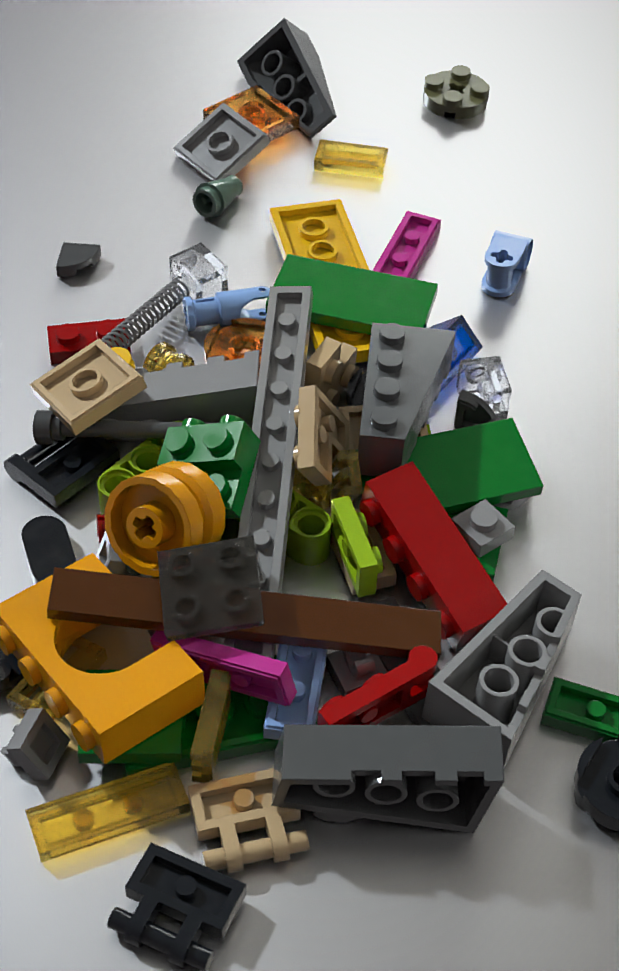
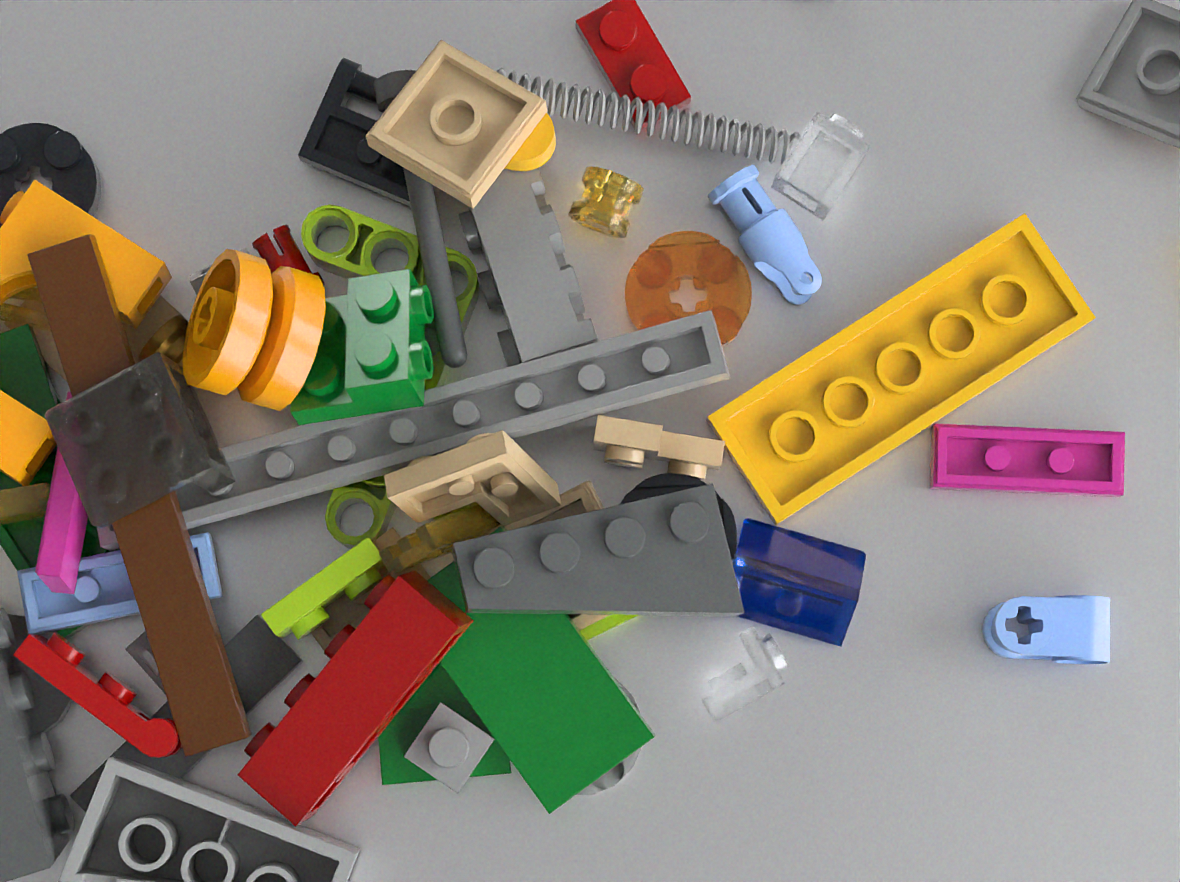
camera: 70 degrees right, 35 degrees up
black tile [21,516,76,584] -> none
sand green cone [193,175,243,217] -> none
green tile [266,254,438,335] -> none
dark grey tile [454,389,497,429] -> none

